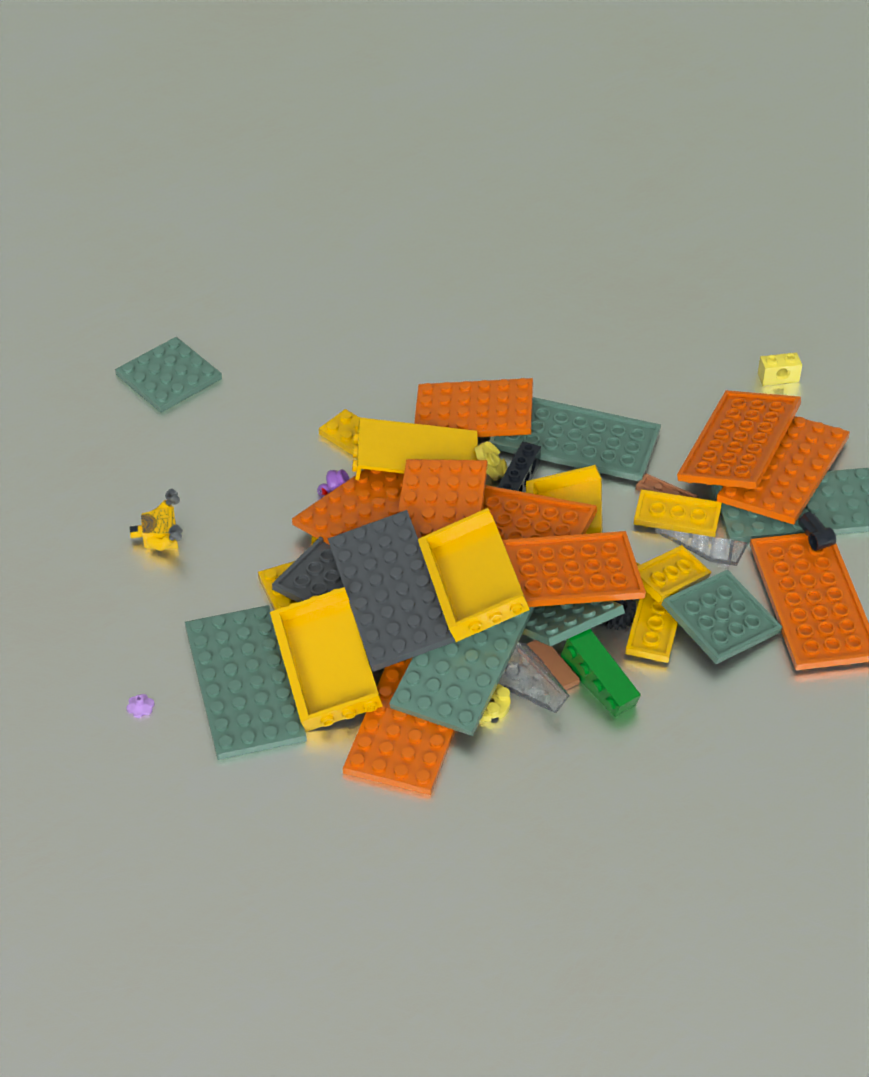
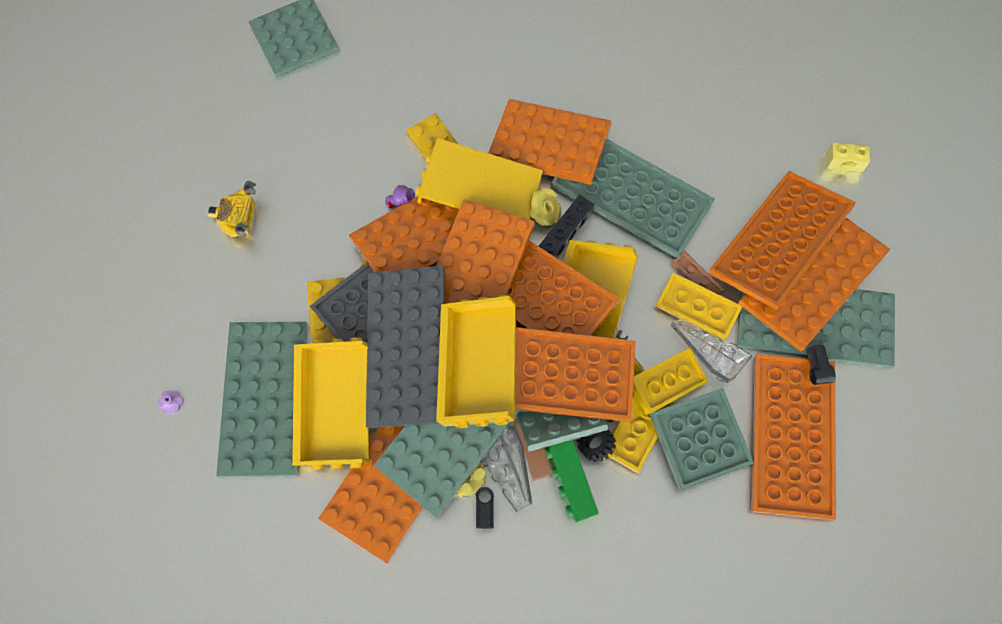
camera: 15 degrees right, 25 degrees up
none -> black piece [476,487,494,529]
none -> black tyre [576,429,616,463]

